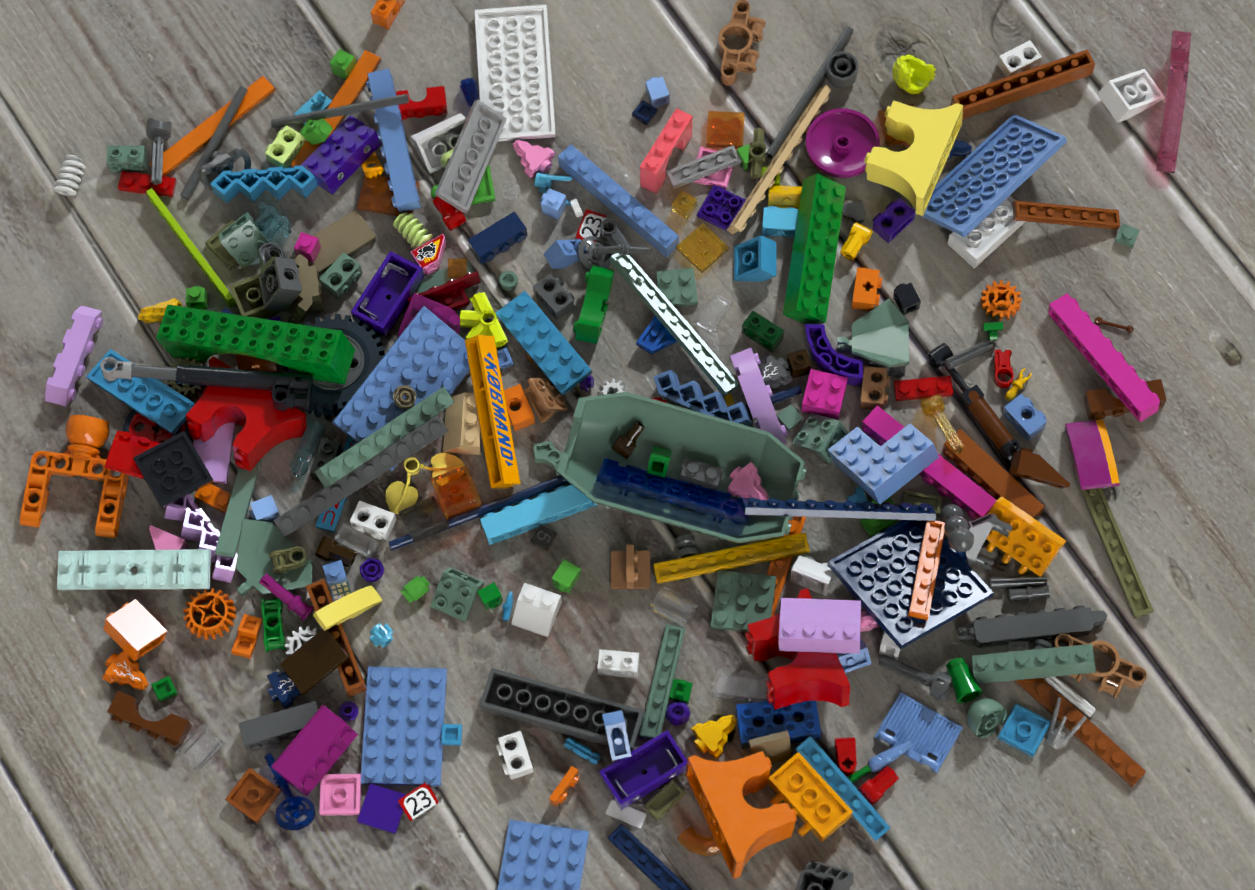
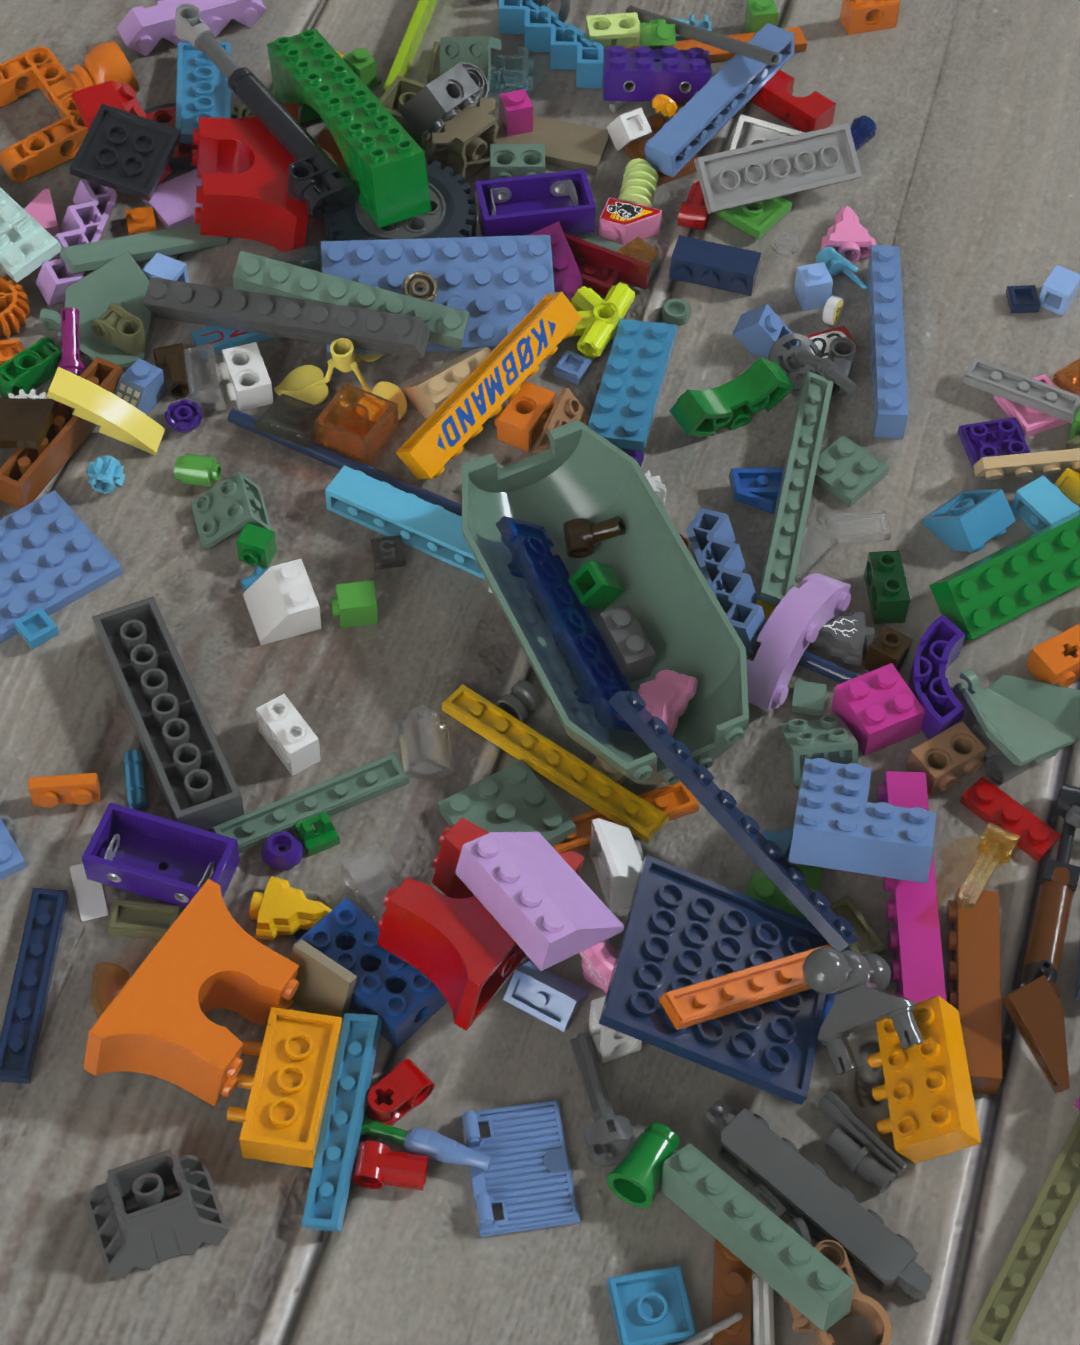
camera: 45 degrees right, 15 degrees down
white plate [475,5,556,142] -> none
white brick [496,731,534,780] -> none
dark grey brick [533,274,575,320] -> none
medium blue slope [602,710,631,761] -> none
medium nougat bracket [611,545,650,589] -> none
coral arch [640,108,693,194] -> none
clear yellow plate [672,190,697,219] -> none
clear yellow tile [676,223,729,273] -> none
sand green cylinder [967,698,1007,738] -> none
none -> white panel [606,108,652,151]

